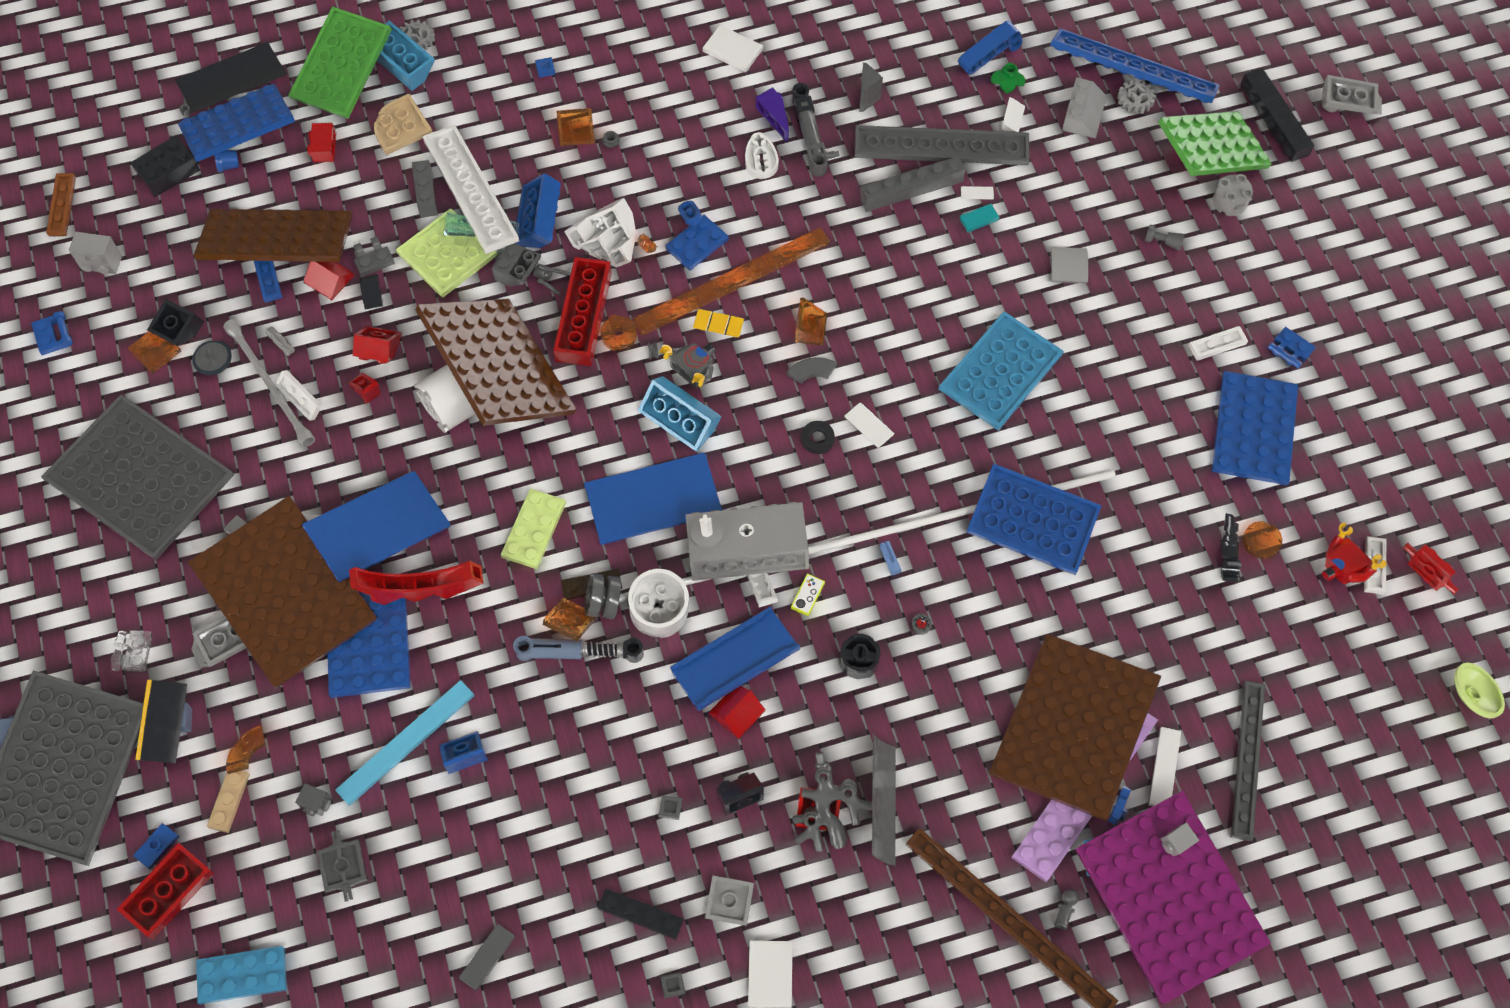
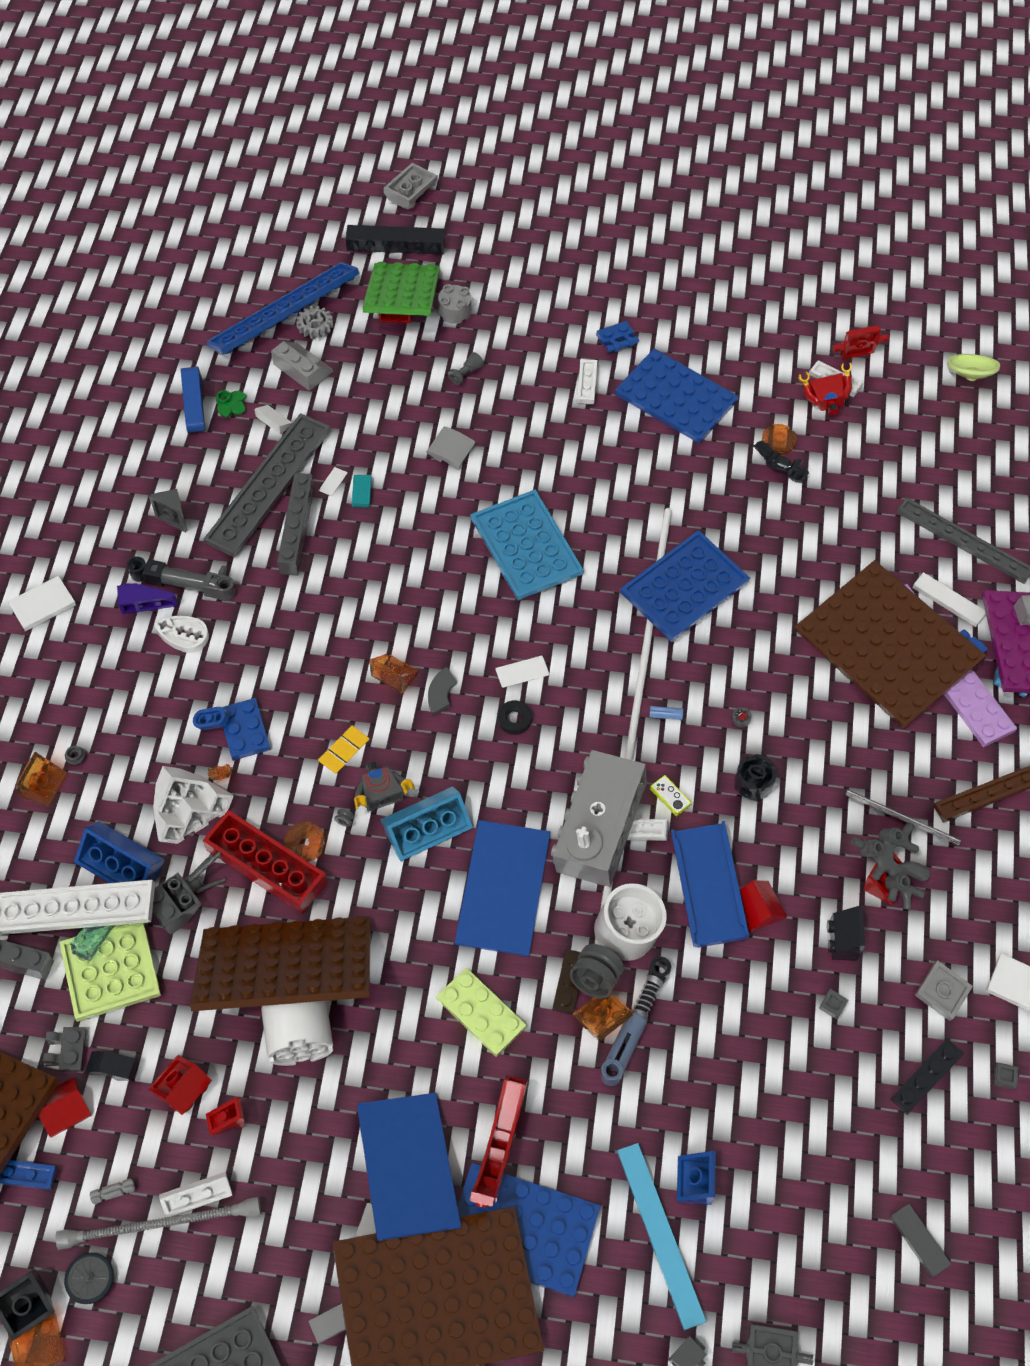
camera: 65 degrees left, 5 degrees down
clear orange plate [633,227,829,336] -> none

